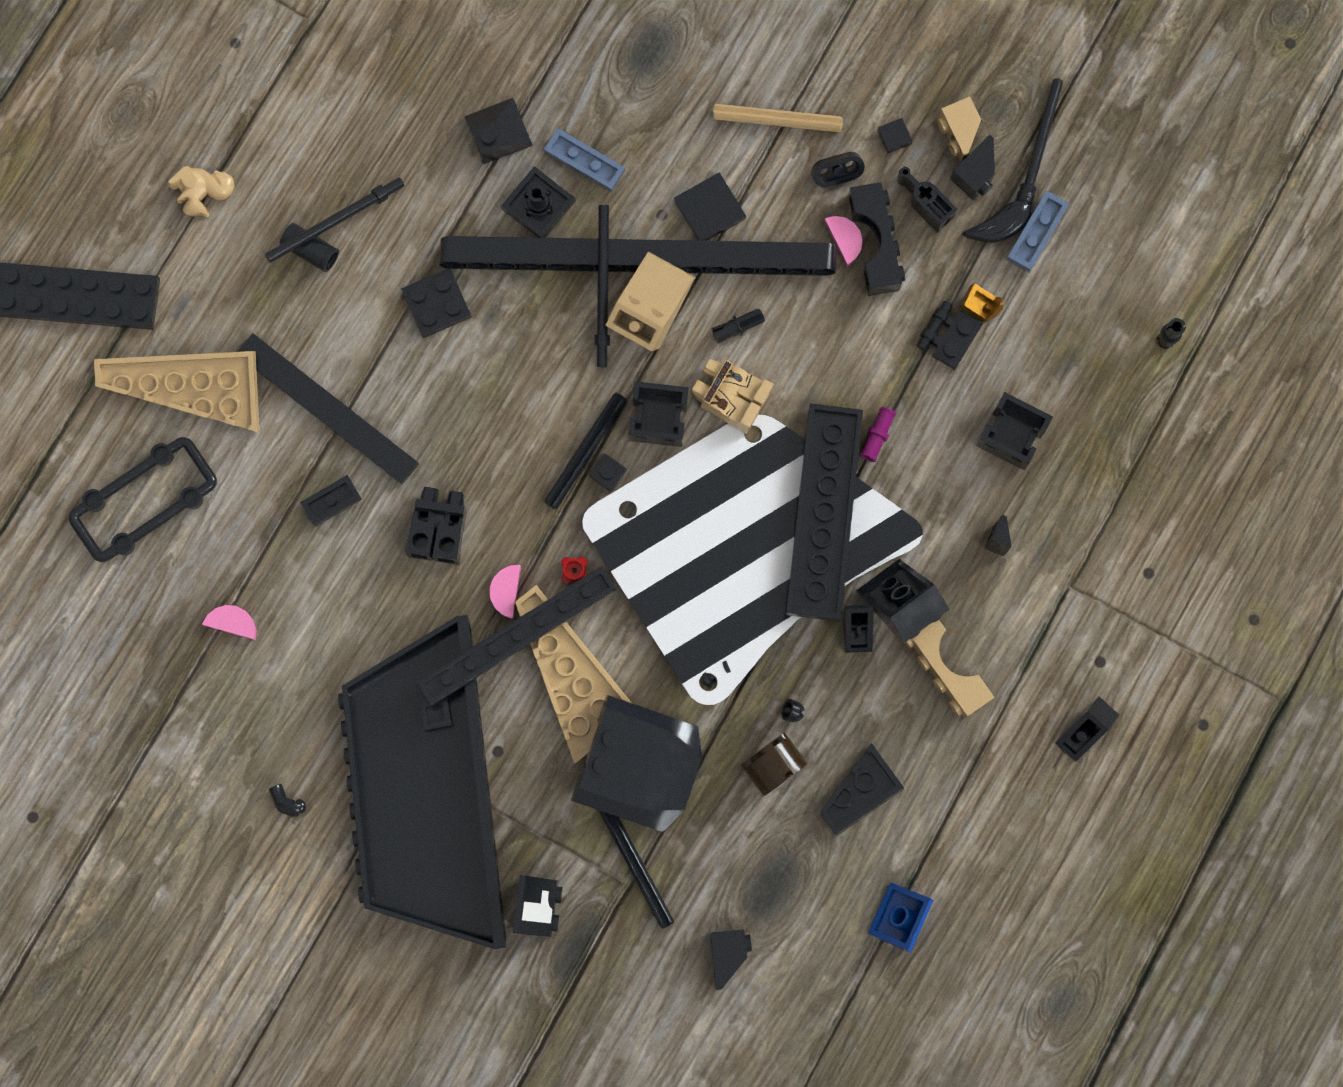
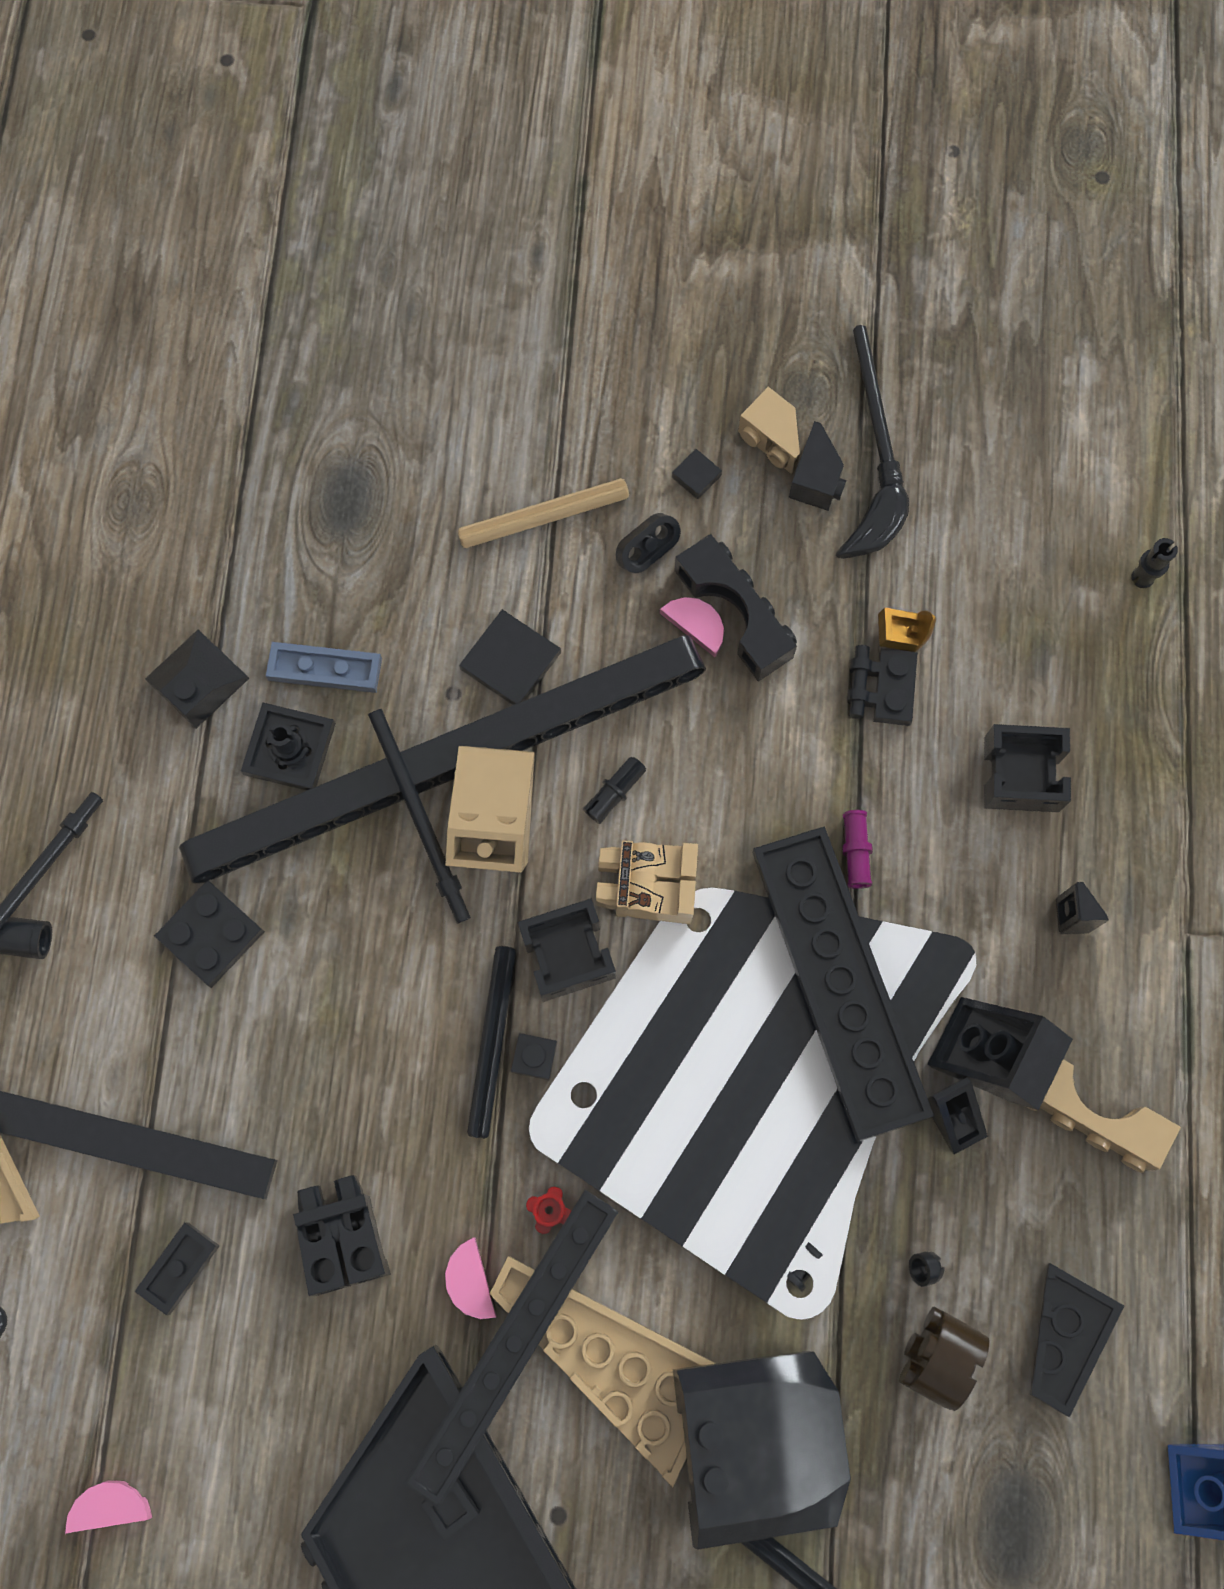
camera: 25 degrees left, 5 degrees down
black piece [897,166,958,233] -> none
sand blue plate [1006,191,1070,273] -> none

